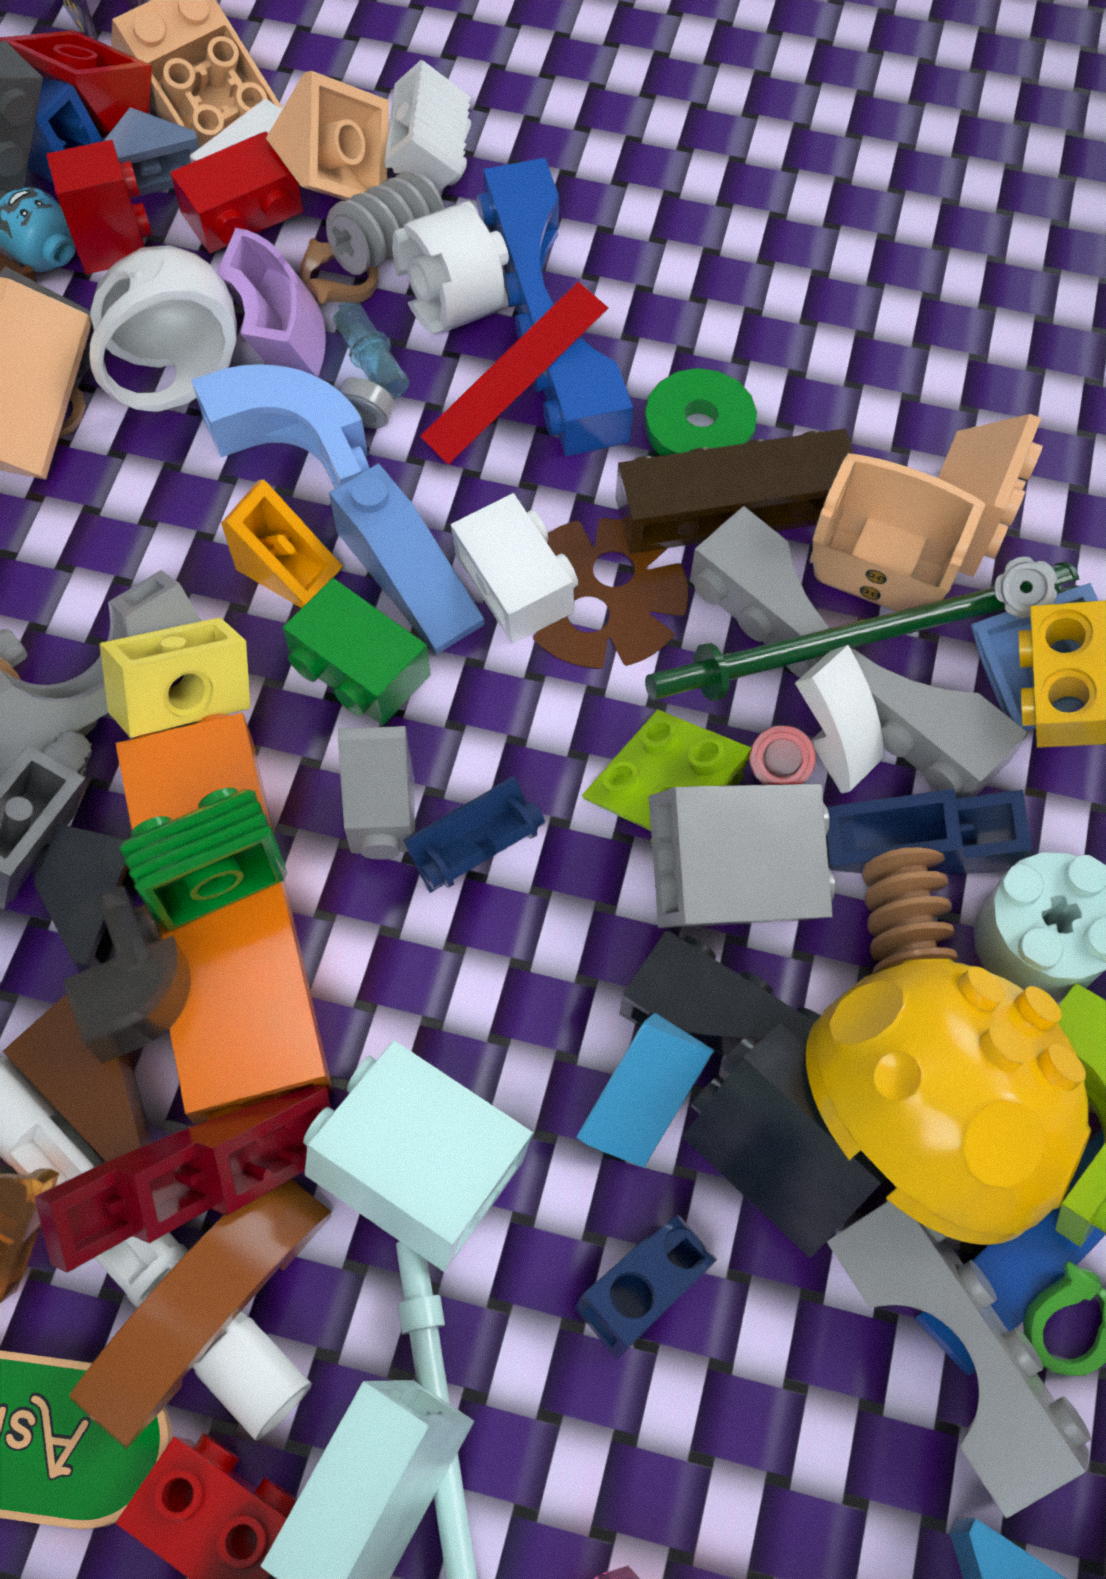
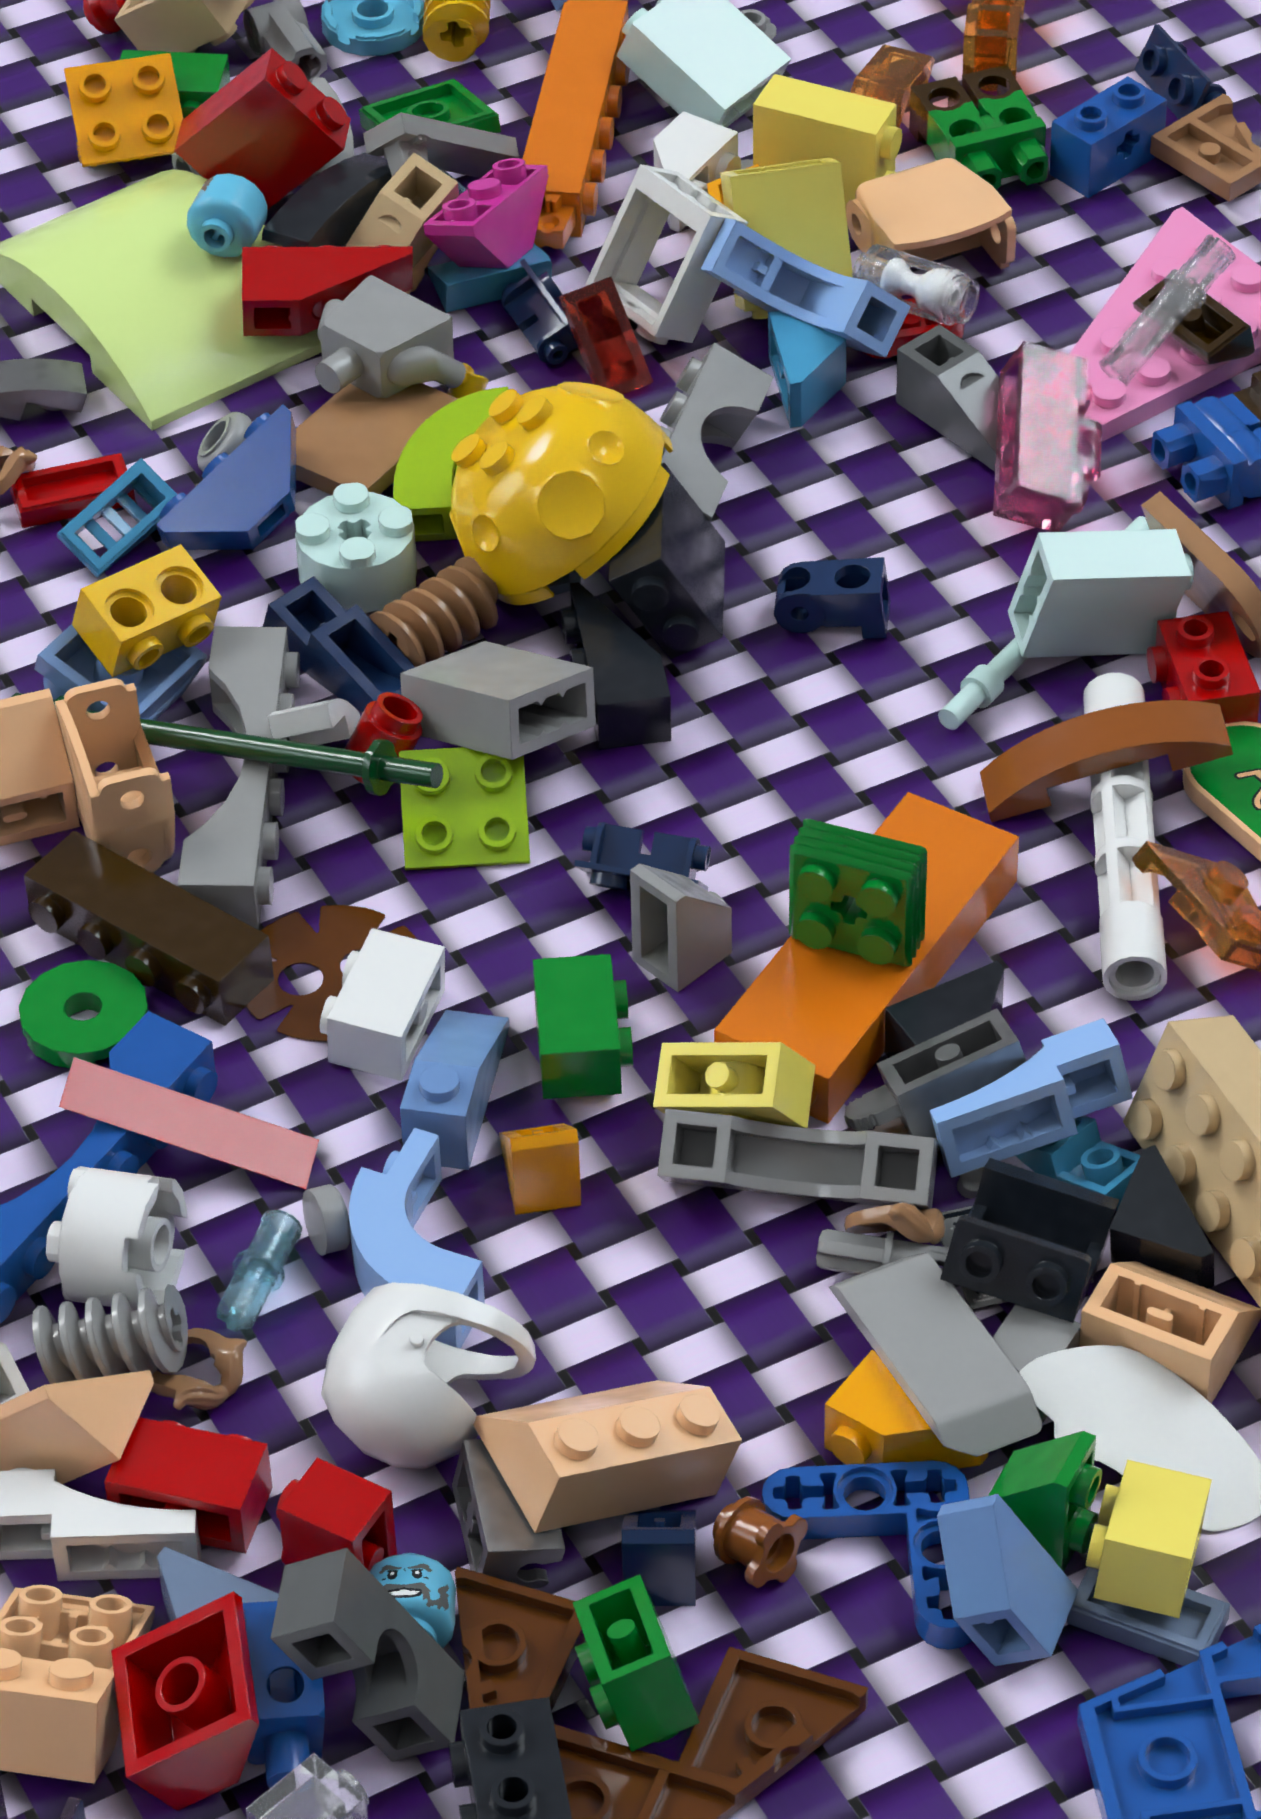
camera: 130 degrees left, 20 degrees down
reddish brown slope [3,992,152,1162] -> none
dark red slope [34,1085,331,1273] -> none
clear smoke brick [63,885,191,1064] -> none
lavender brick [217,228,326,377] -> none
light aqua brick [303,1040,533,1273] -> none
dark azure slope [576,1013,714,1168] -> none
light grey plate [994,557,1057,618] -> none

